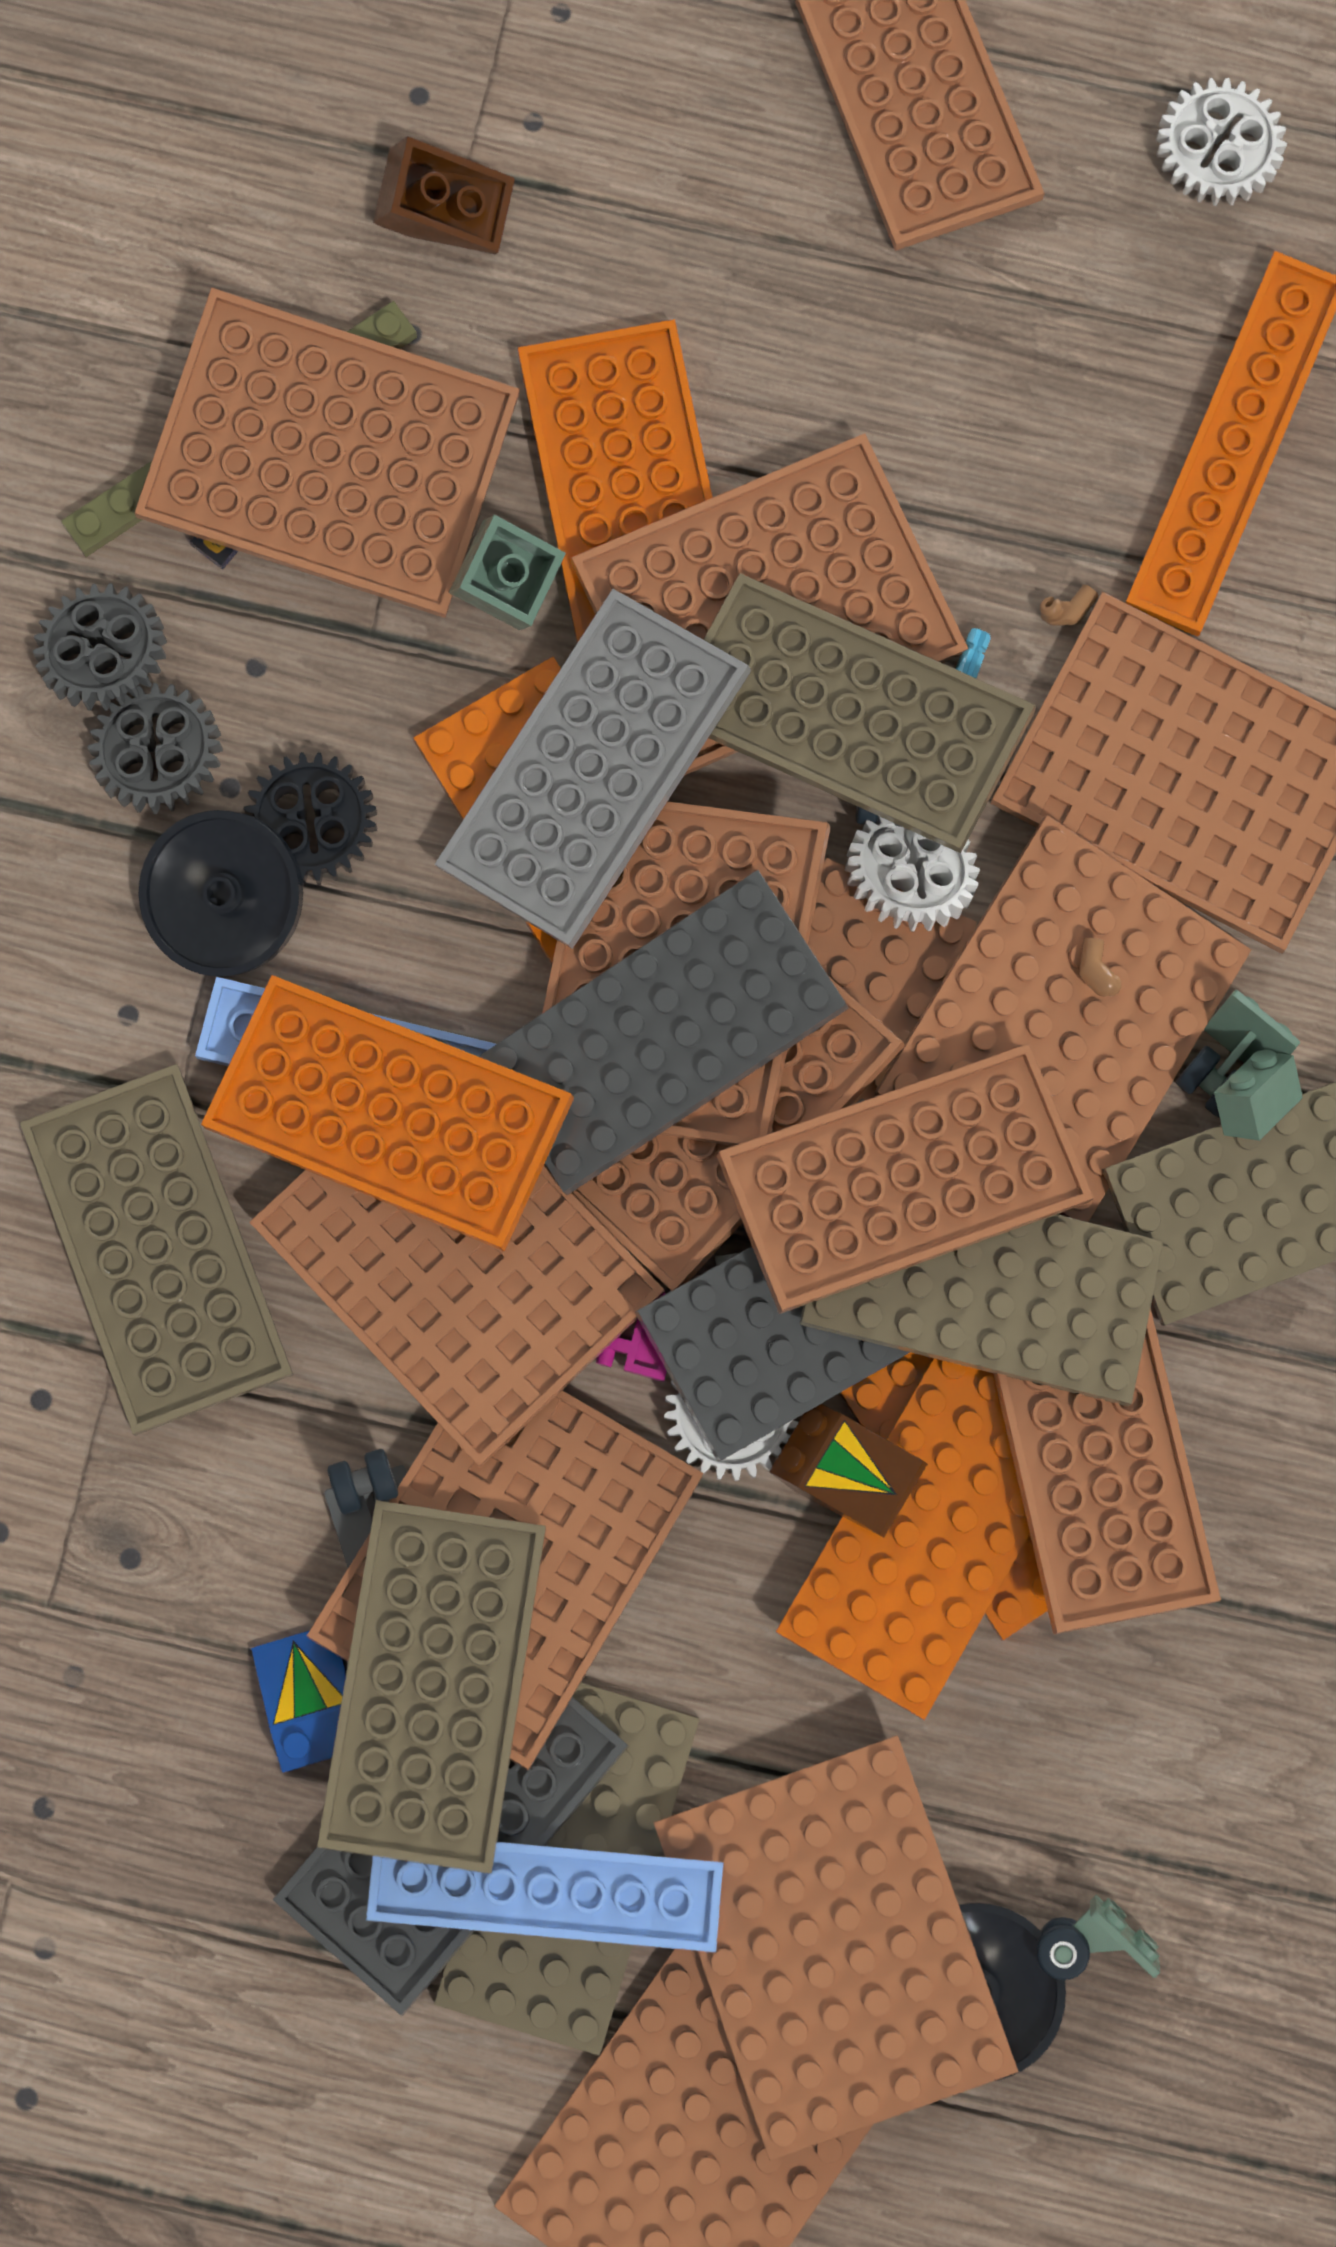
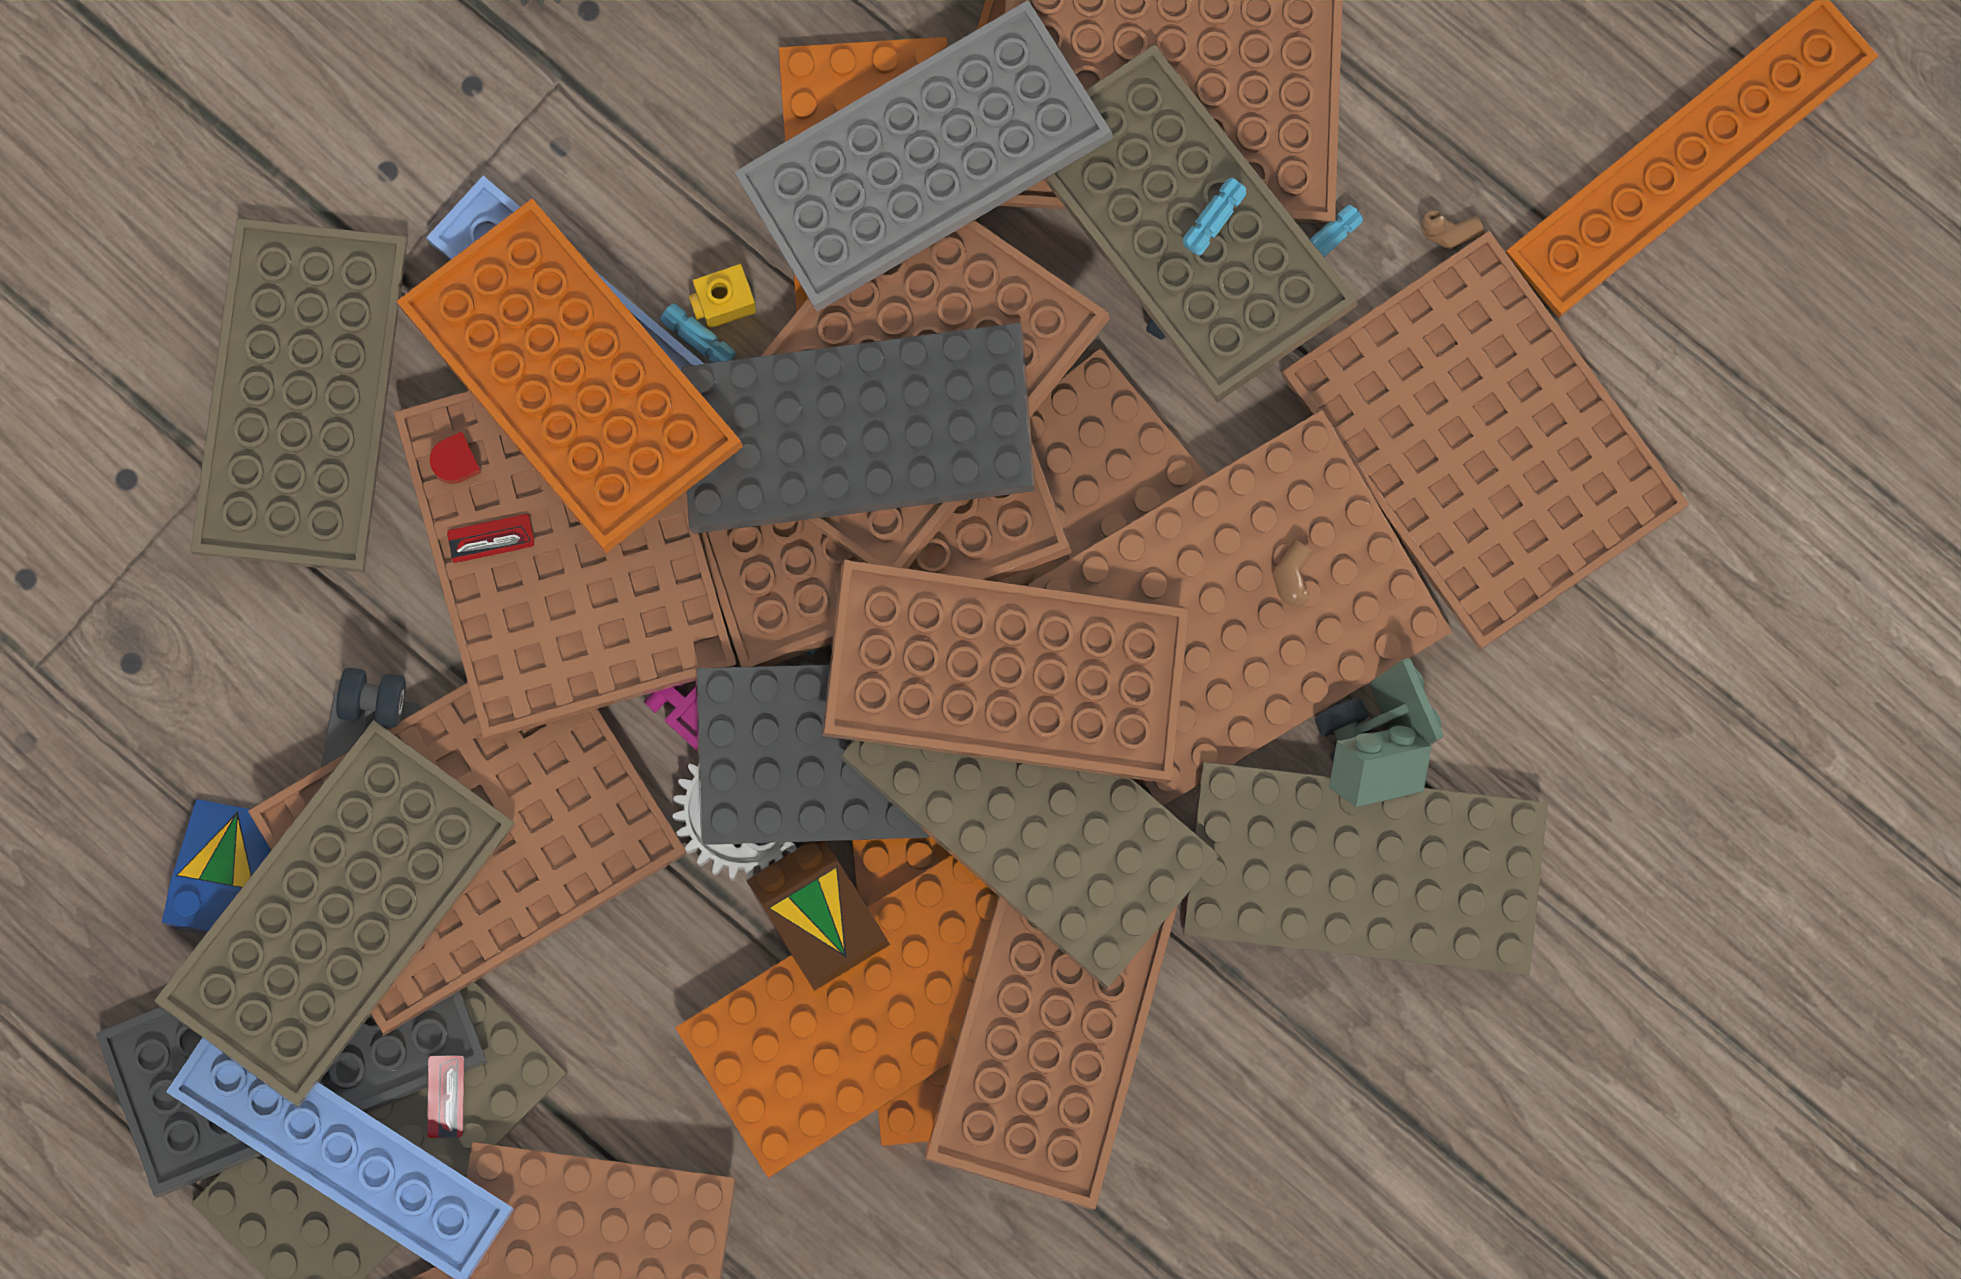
camera: 25 degrees right, 0 degrees up
black dish [138,810,303,976] -> none
black gear [244,752,378,886] -> none
white gear [845,816,980,932] -> none
none -> sticker [427,1056,464,1138]
none -> red tile [429,431,482,484]
none -> sticker [447,514,535,563]
none -> medium azure axle [660,303,736,363]
none -> yellow brick [688,264,756,329]
none -> medium azure axle [1183,178,1246,255]

